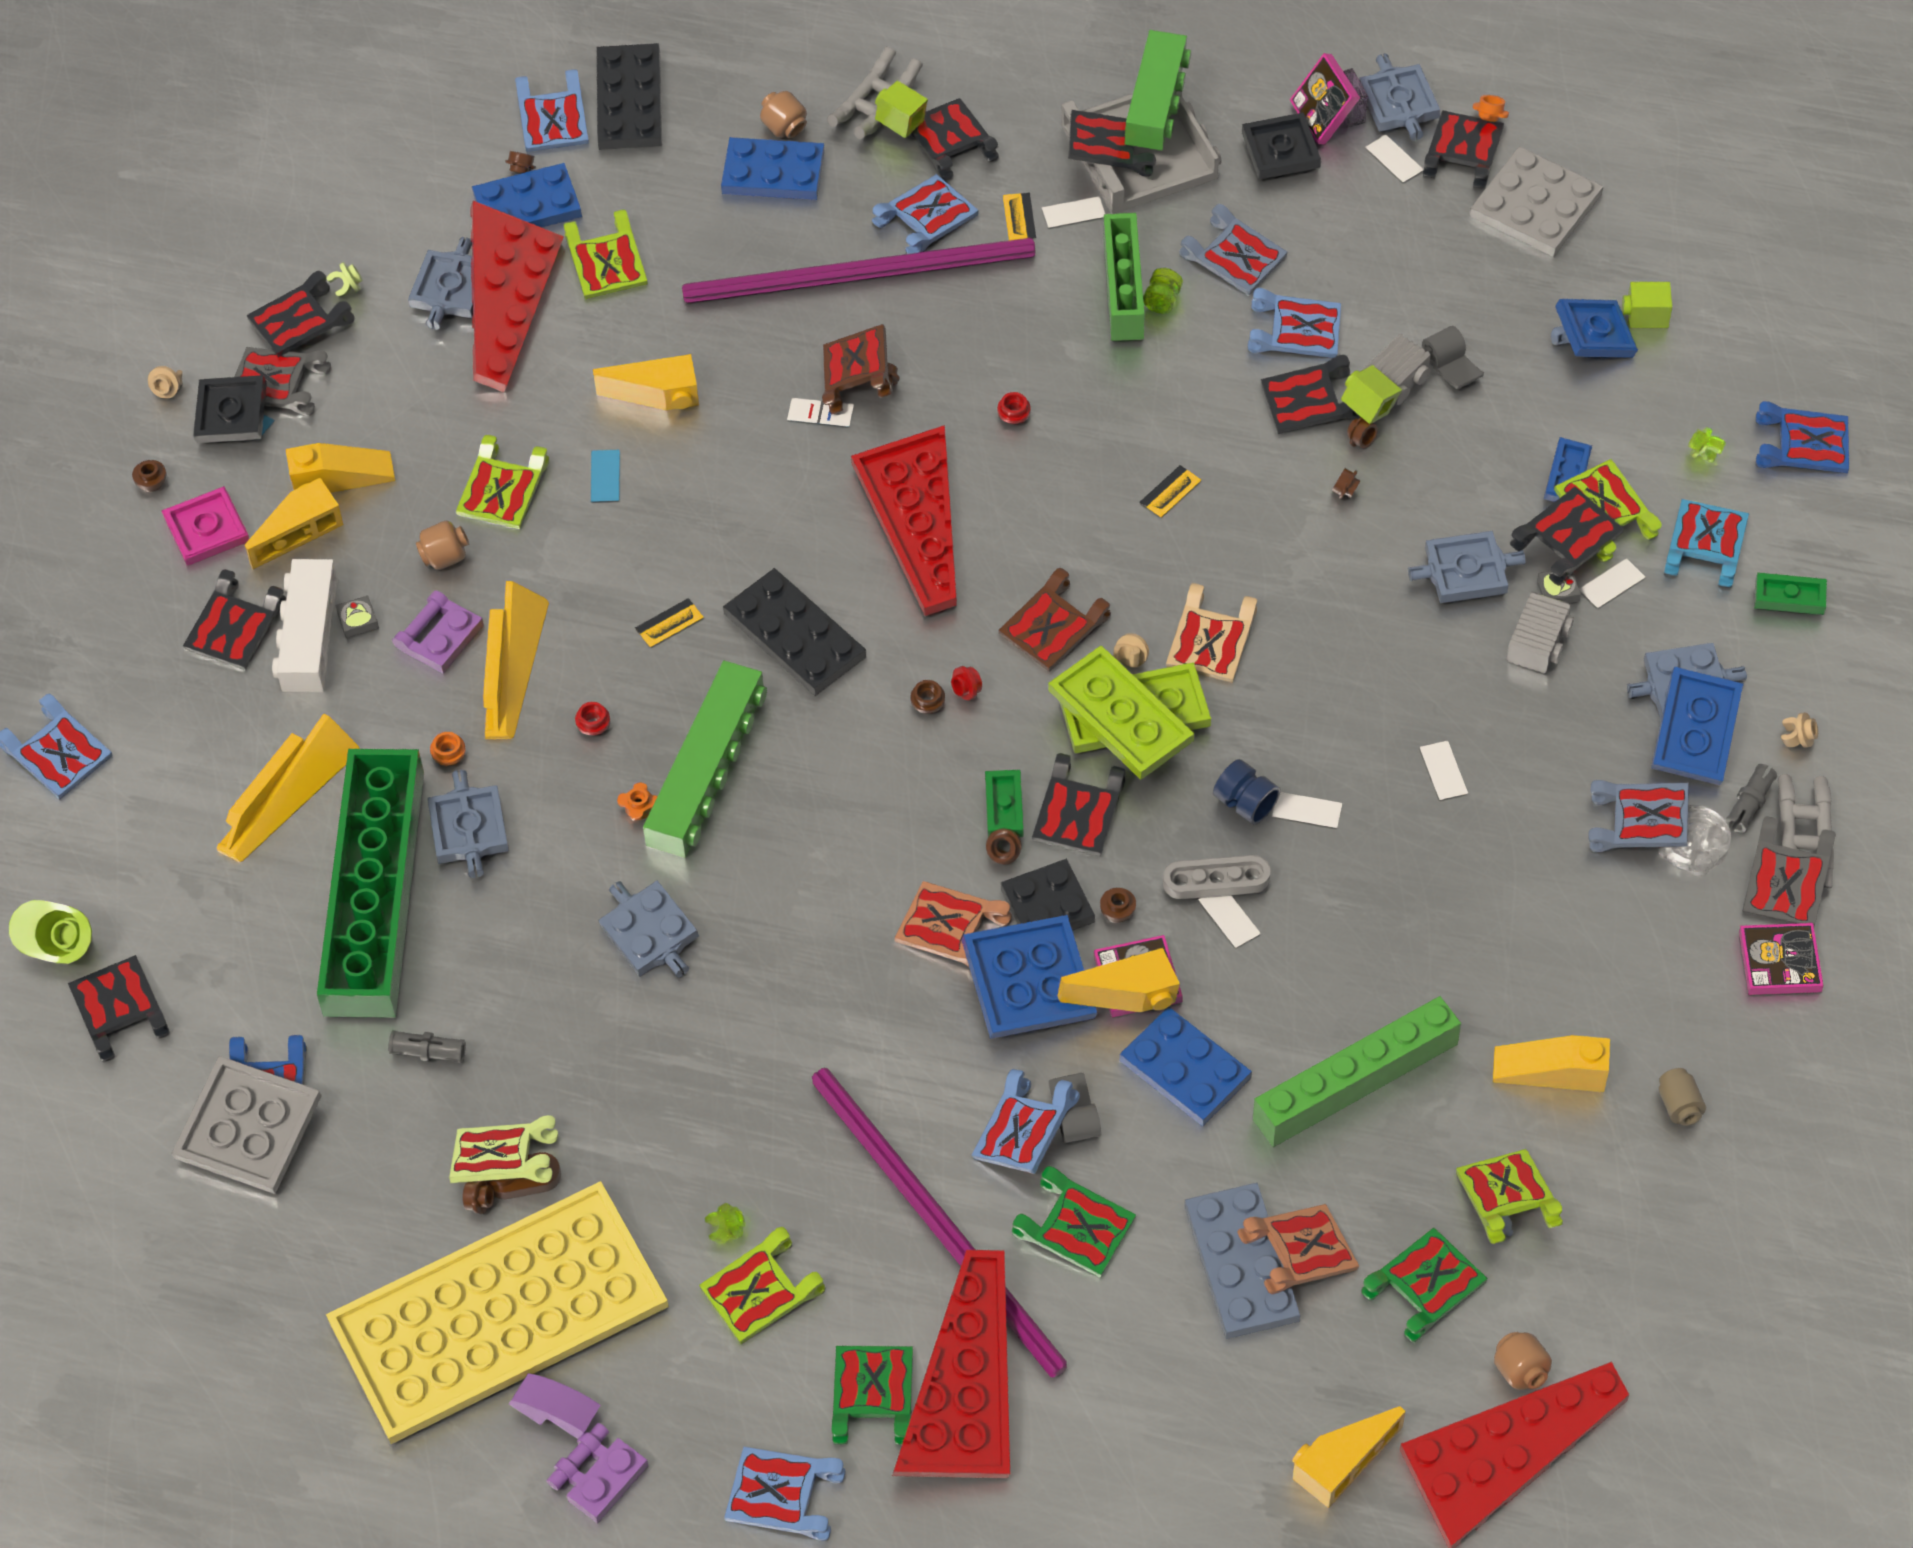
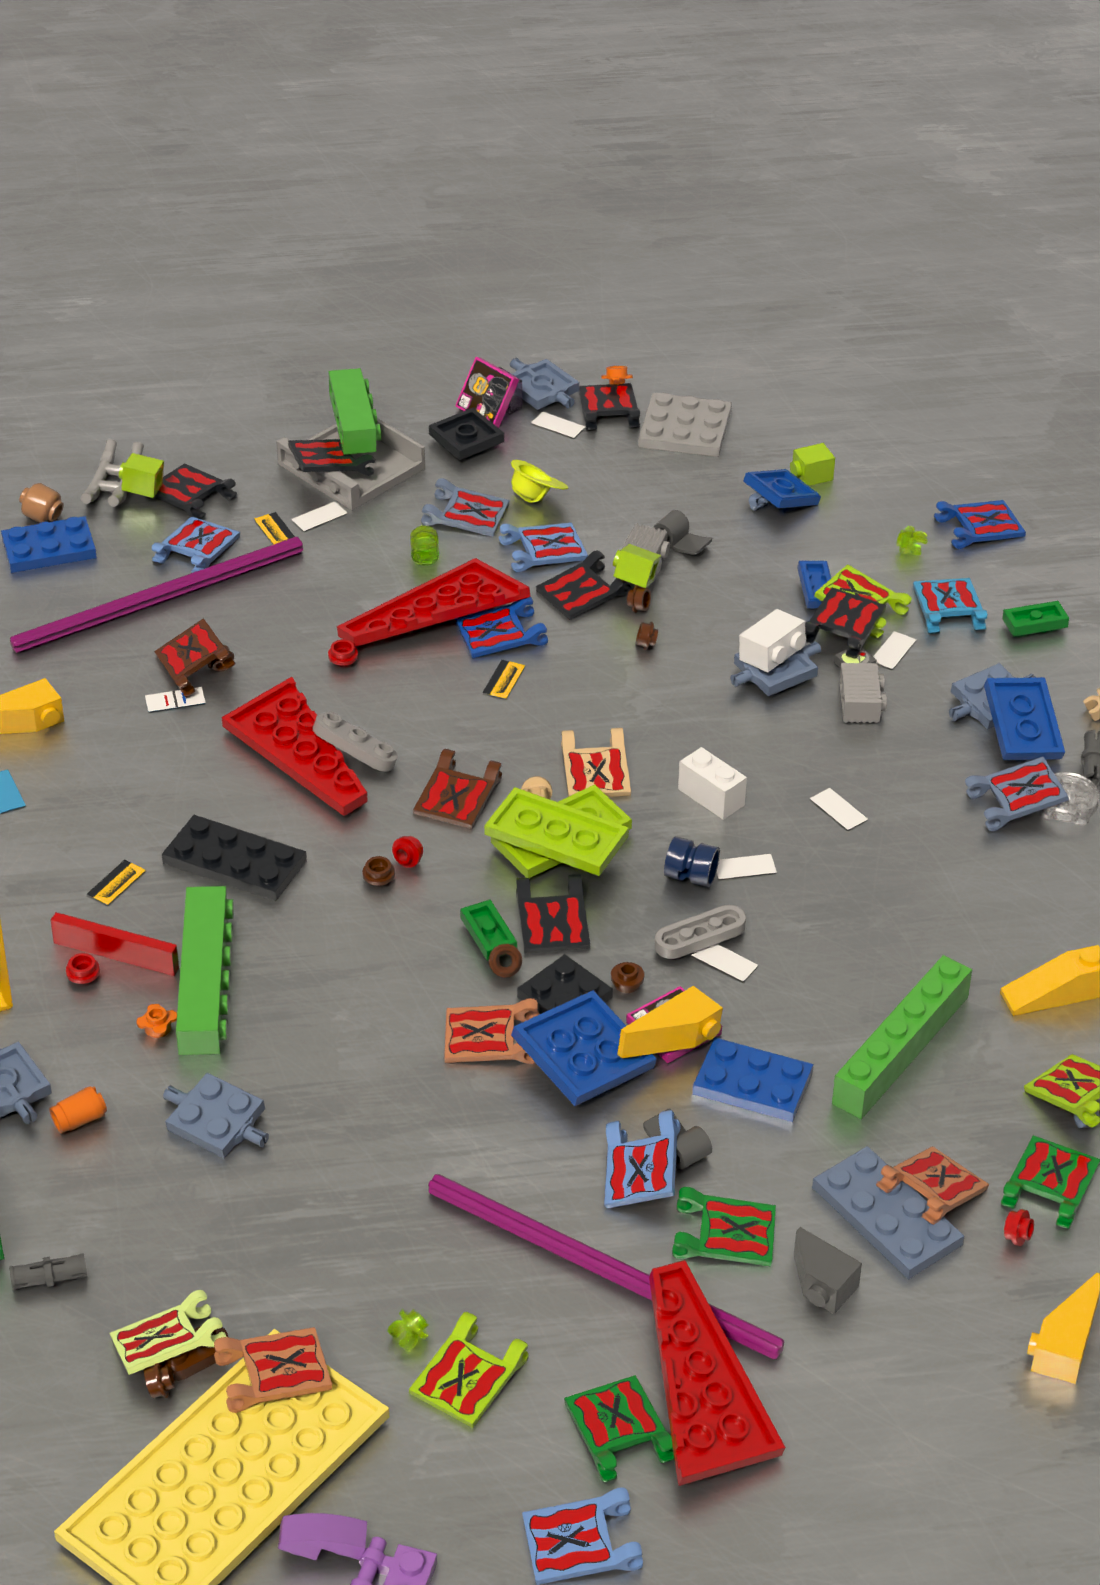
camera: 25 degrees left, 15 degrees down
bright green brick [1103,213,1144,341] -> none
none -> orange piece [49,1086,107,1134]
none -> red tile [50,912,179,976]
none -> nougat flag [214,1327,332,1413]
none -> light grey plate [313,712,398,771]
none -> red wing [336,558,531,647]
none -> blue flag [455,597,548,659]
none -> neon yellow piece [511,460,569,503]
none -> white brick [678,747,747,820]
none -> white brick [739,609,806,673]
none -> dark grey slope [794,1227,862,1314]
none -> red plate [1004,1209,1034,1246]

